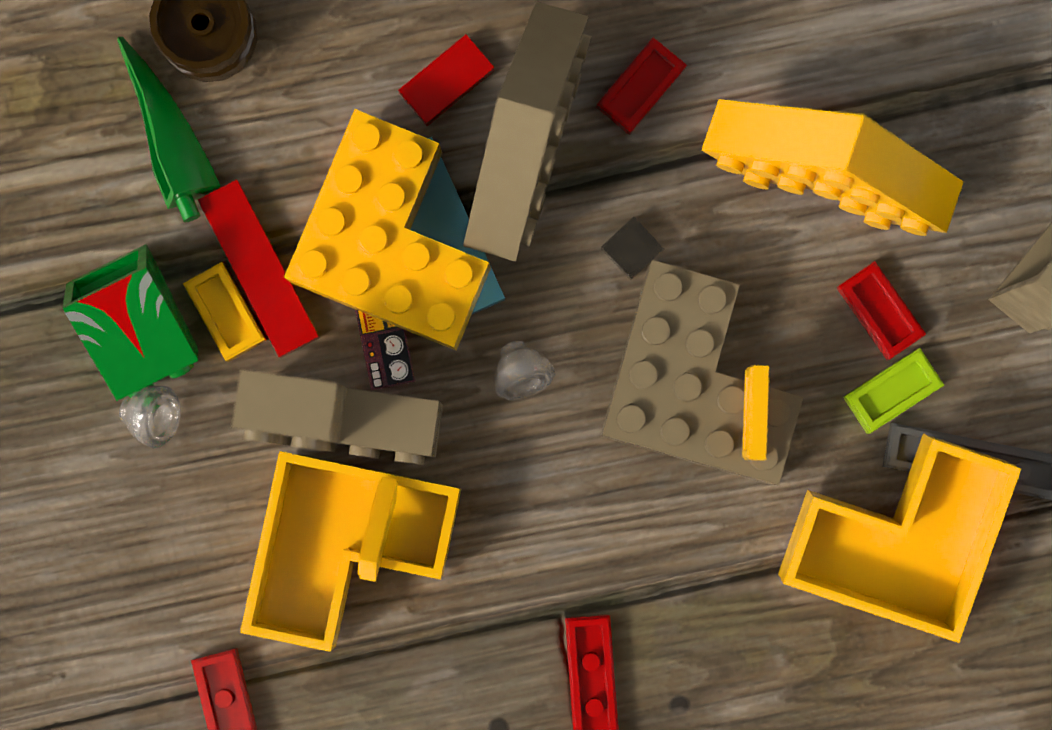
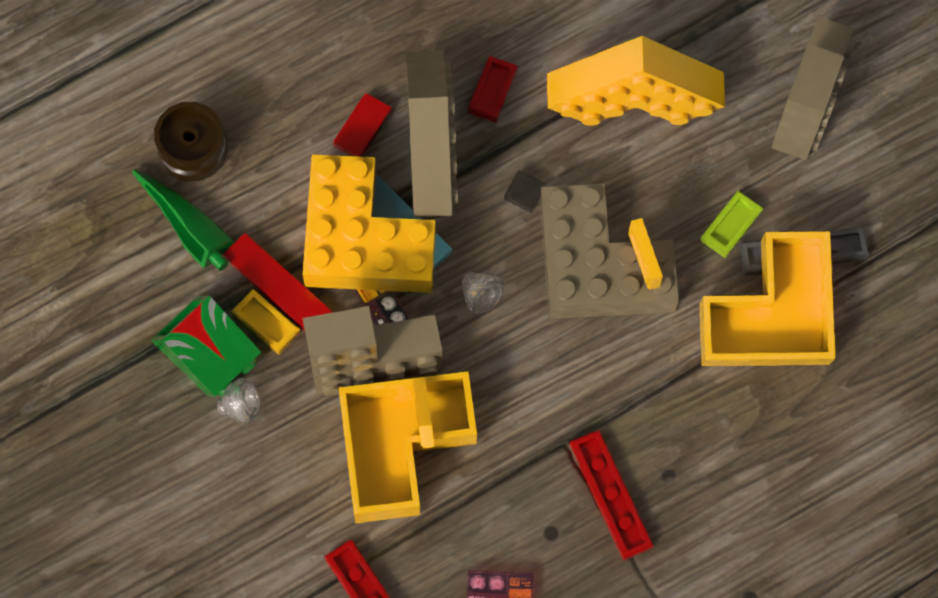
camera: 20 degrees left, 15 degrees down
red tile [836,261,926,360] -> none

